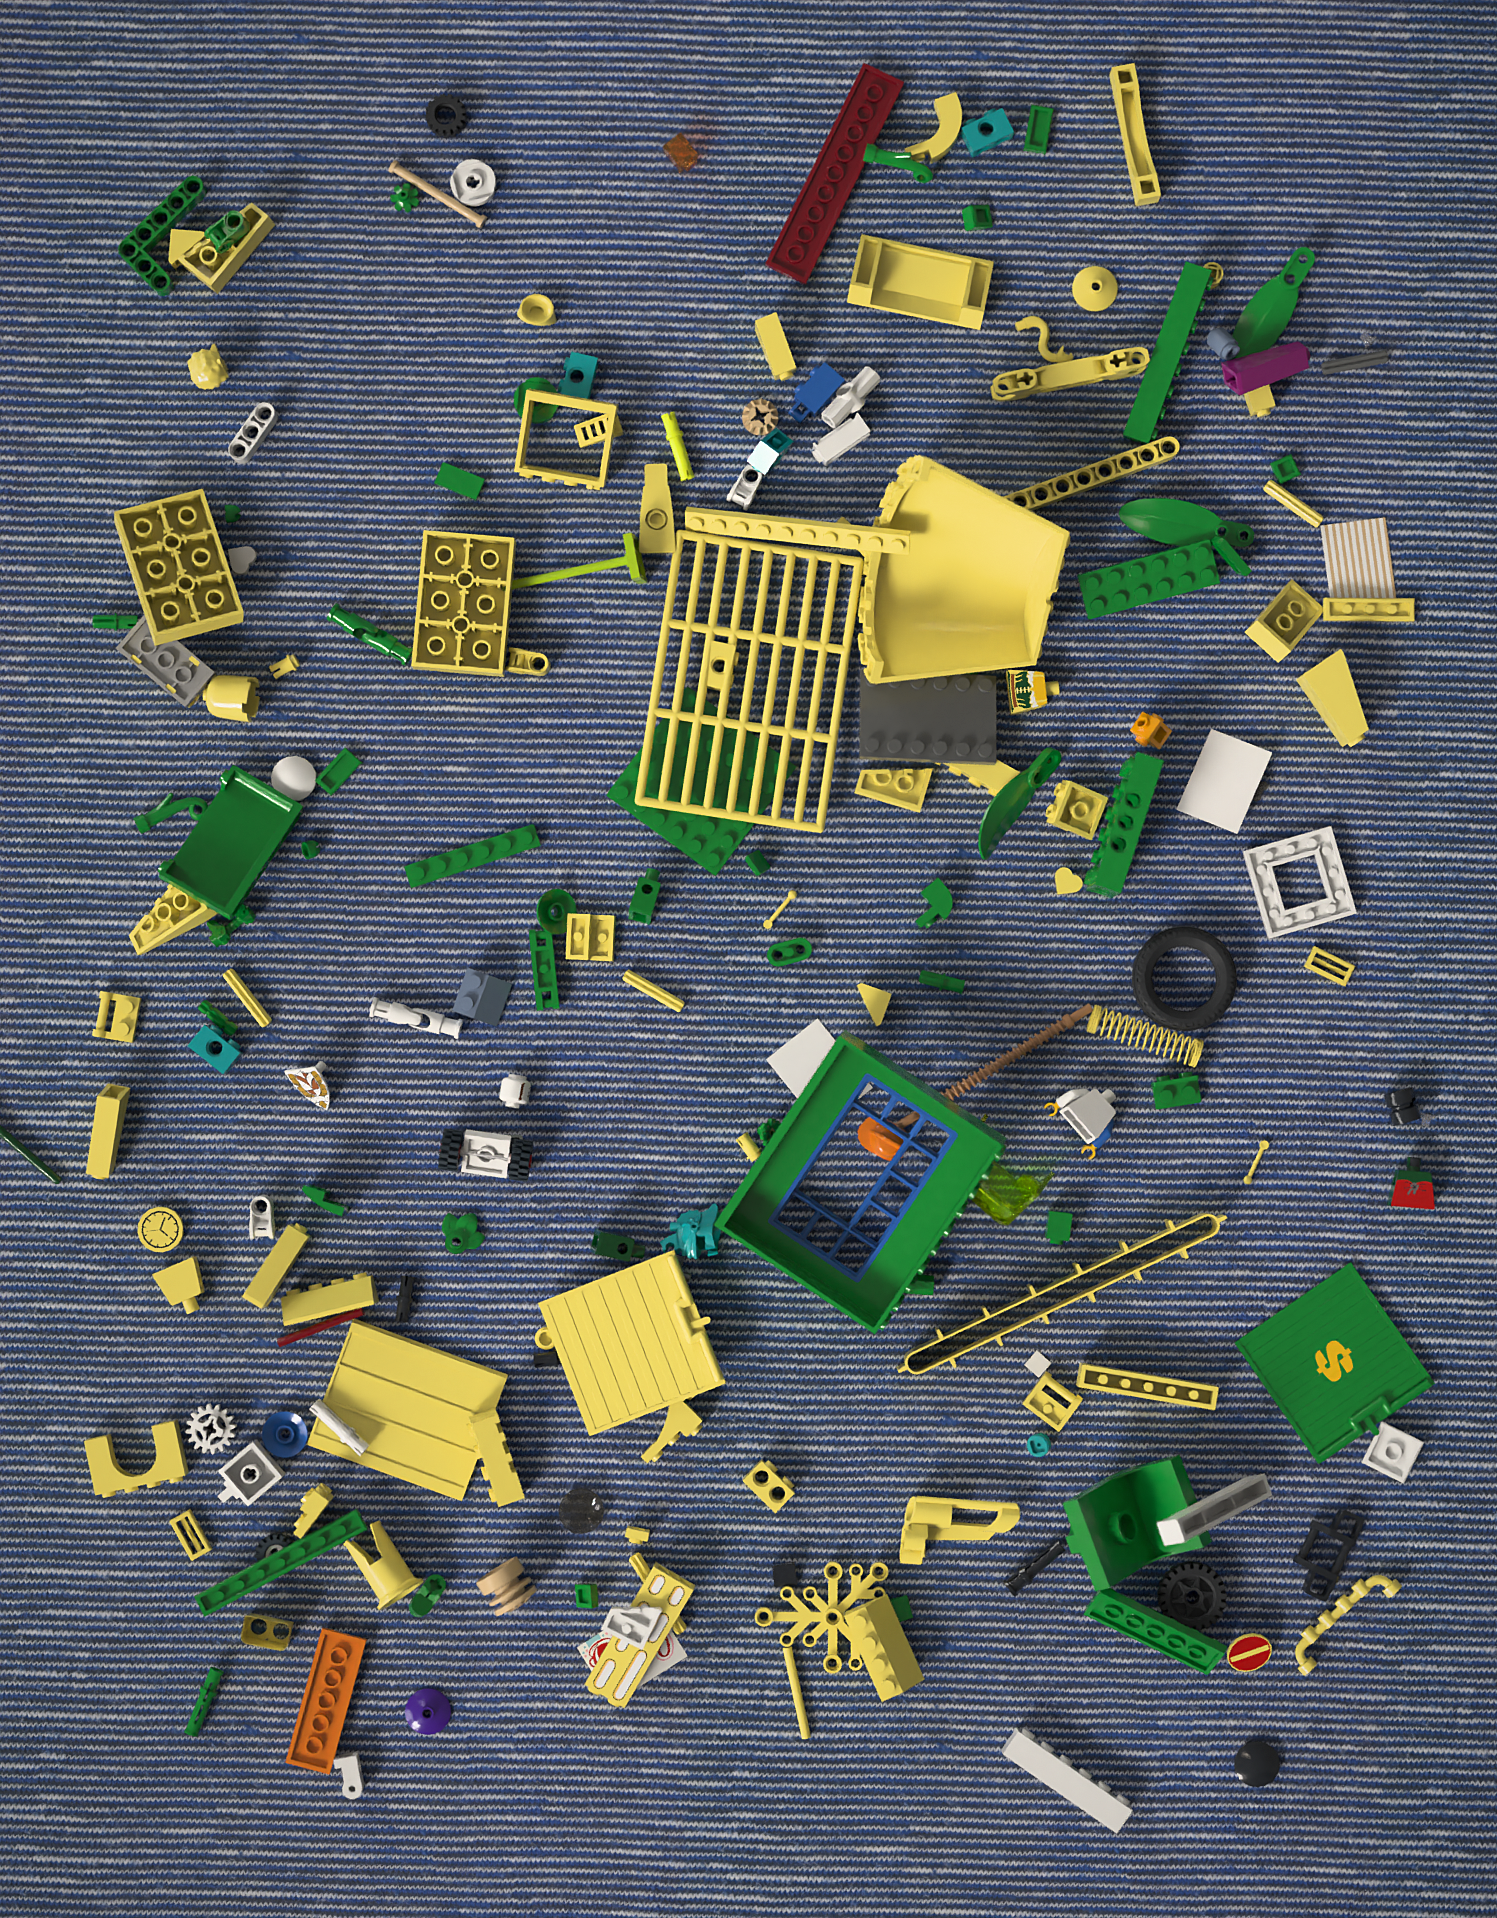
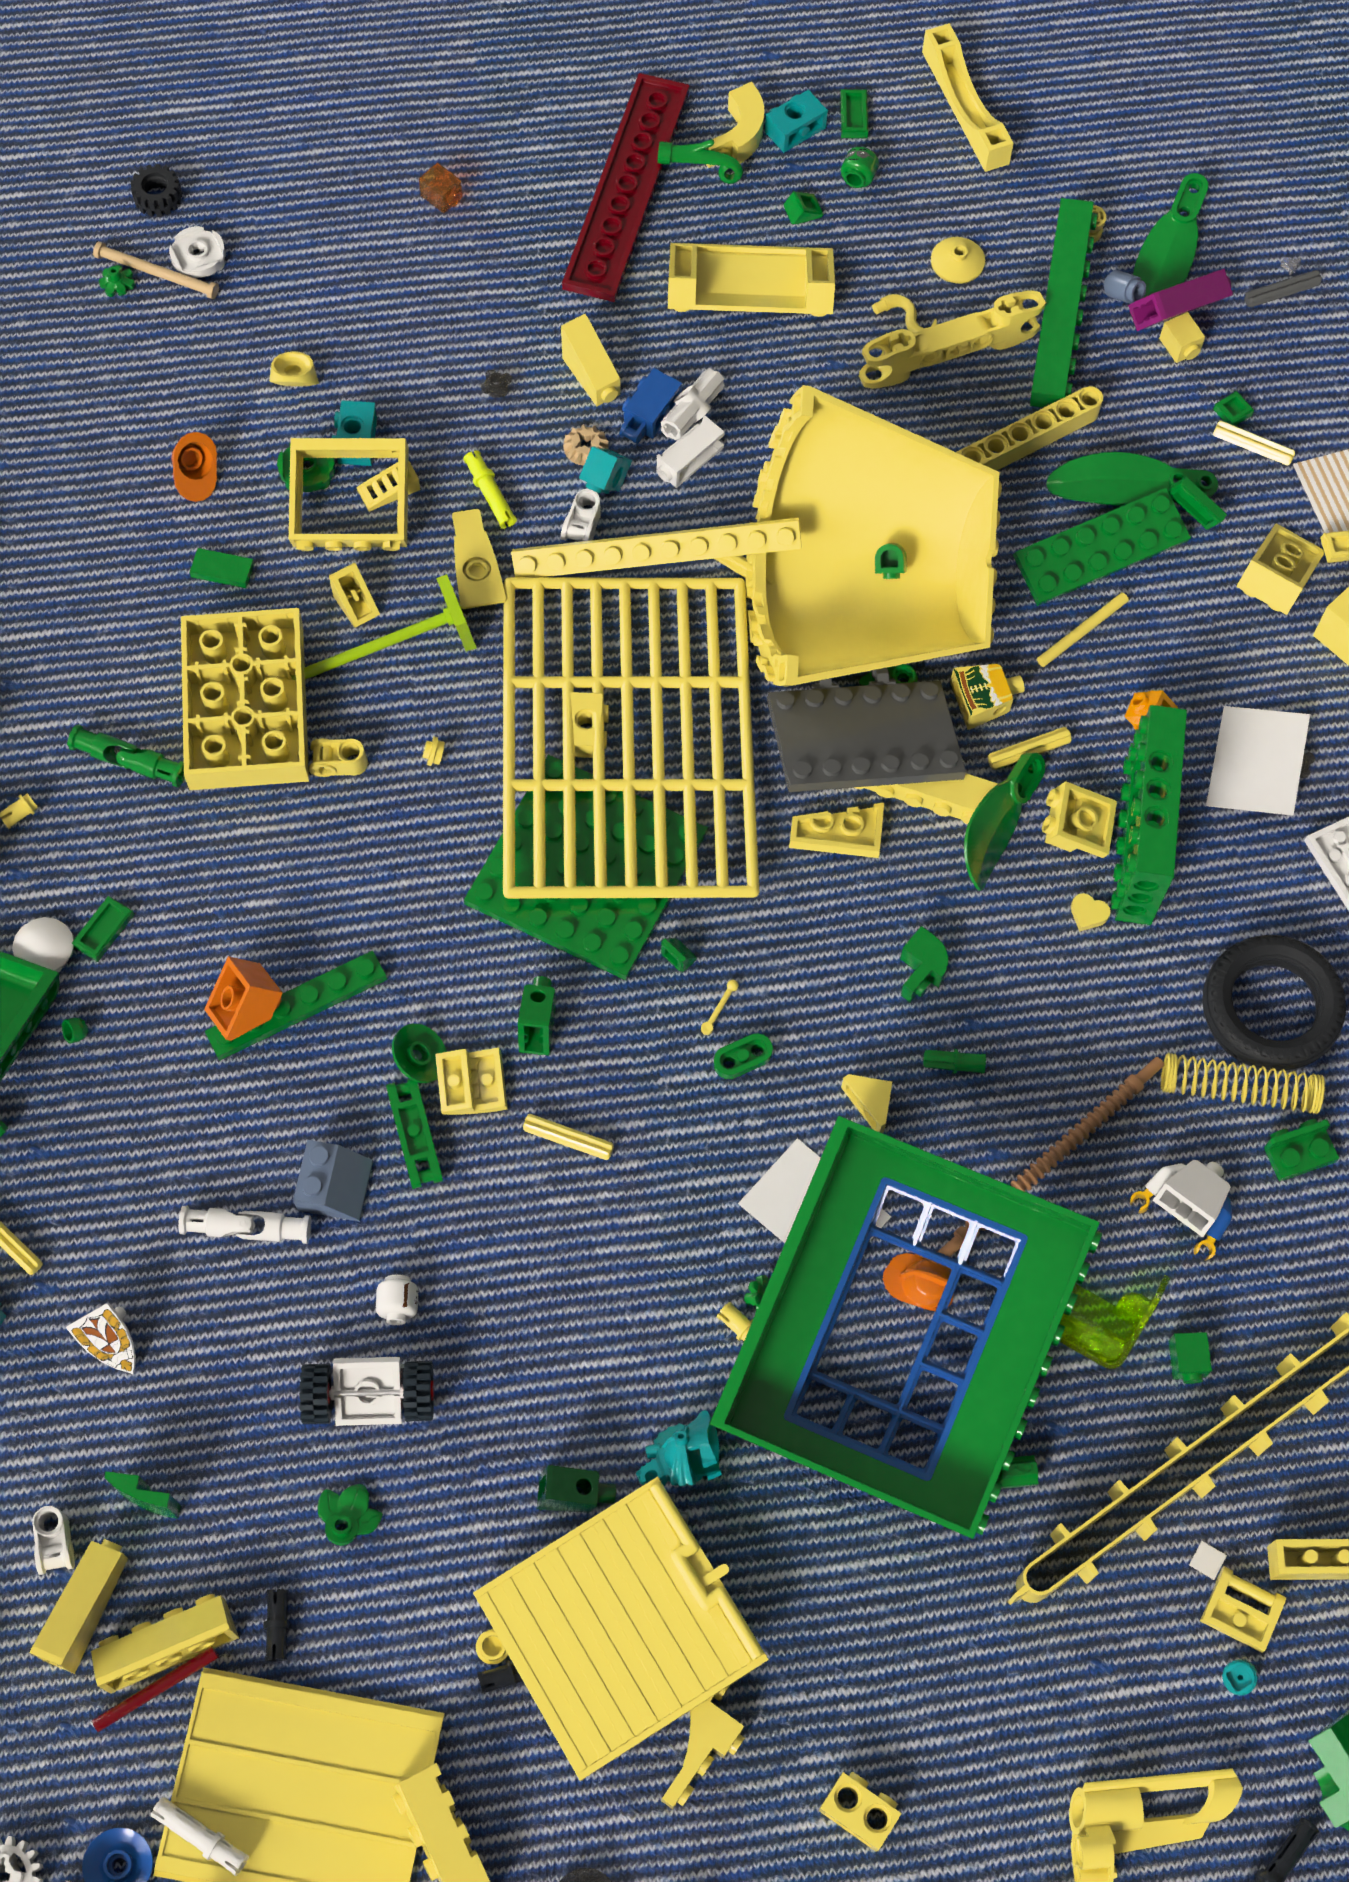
camera: 15 degrees left, 20 degrees down
none -> orange piece [171,432,217,502]
none -> orange slope [204,956,283,1041]
none -> light yellow slope [329,563,380,628]
none -> light yellow plate [422,736,445,766]
none -> clear smoke plate [481,370,512,398]
none -> green head [840,147,879,188]
none -> green plate [875,543,907,579]
none -> light yellow axle [988,727,1072,770]
none -> light yellow bar [1037,592,1129,667]

